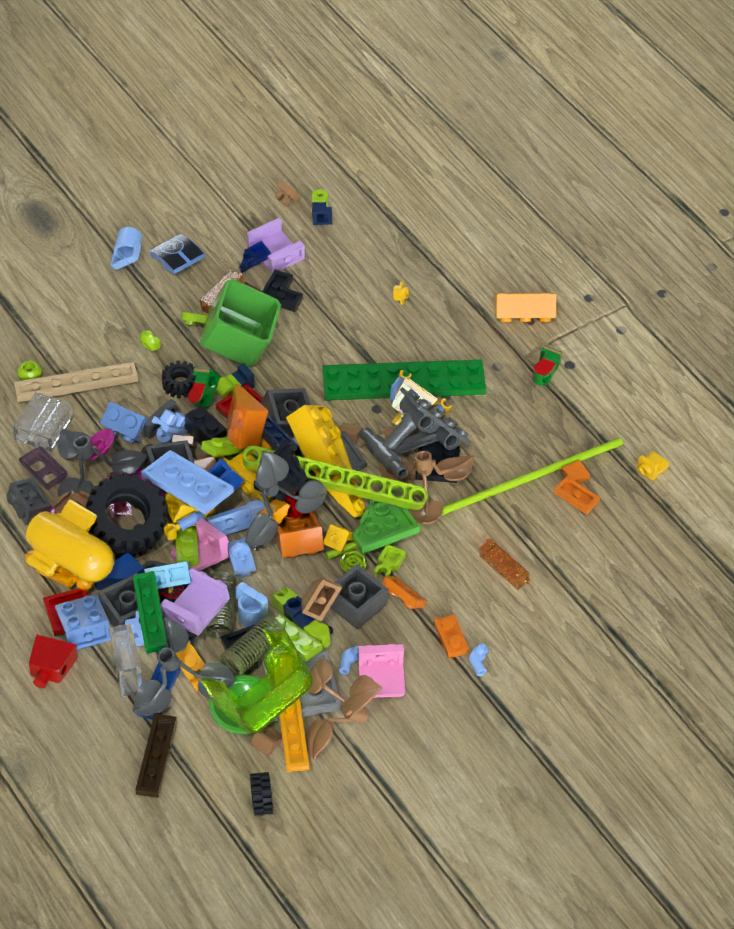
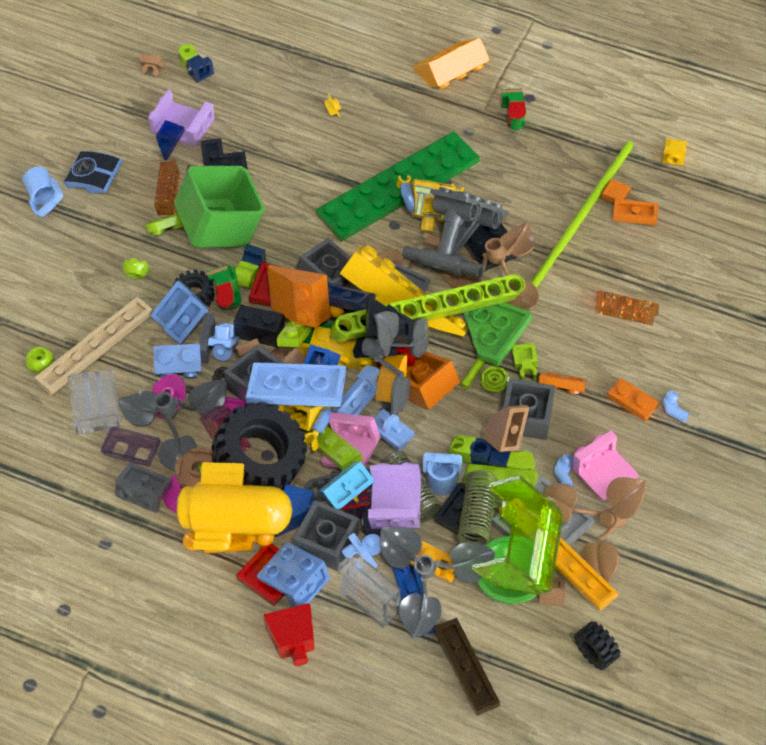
camera: 30 degrees left, 5 degrees up
green plate [133,571,168,654] -> none
yellow bracket [323,524,354,551] -> none
none -> medium blue slope [150,281,209,344]

